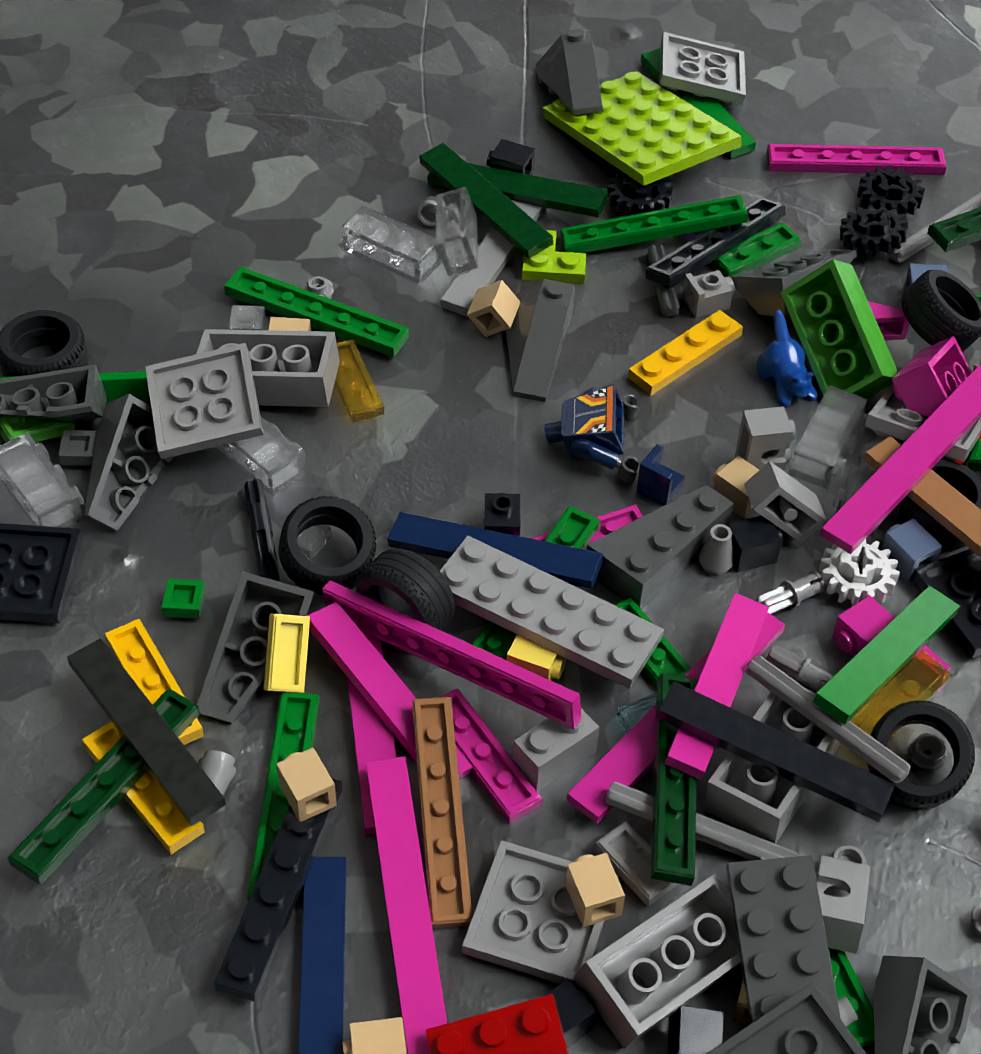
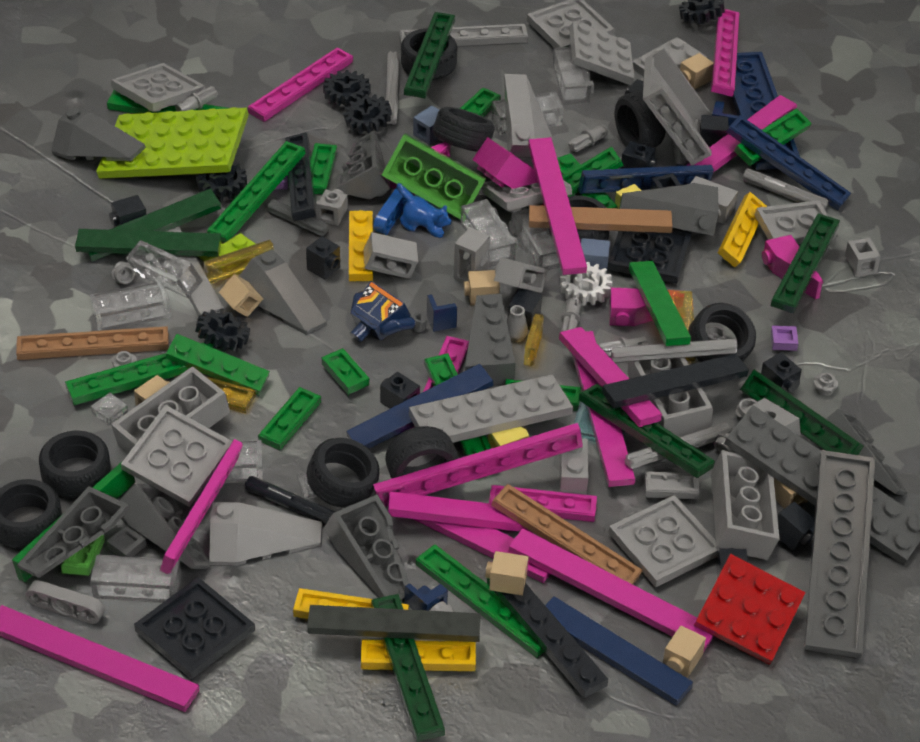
camera: 50 degrees left, 5 degrees down
green plate [162,578,206,619] -> none
light yellow tile [264,614,310,693] -> none
tan brick [565,853,625,927] -> none
none -> medium nougat tile [16,326,169,360]
none -> black tyre [39,430,111,499]
none -> dark pink tile [160,439,243,574]
none -> green plate [166,334,270,396]
none -> light grey axle [175,86,218,111]
none -> black gear [195,309,250,351]
none -> clear yellow tile [204,239,274,284]
none -> light grey wedge [209,502,322,566]
none -> green tile [258,387,321,451]
none -> black brick [306,236,341,280]
none -> green plate [321,348,370,395]
none -> light grey brick [363,232,418,279]
none -> blue beam [373,187,412,235]
none -> dark blue panel [404,583,448,611]
none -> clear yellow tile [524,314,544,366]
none -> dark green tile [740,369,864,455]
none -> black brick [761,352,802,393]

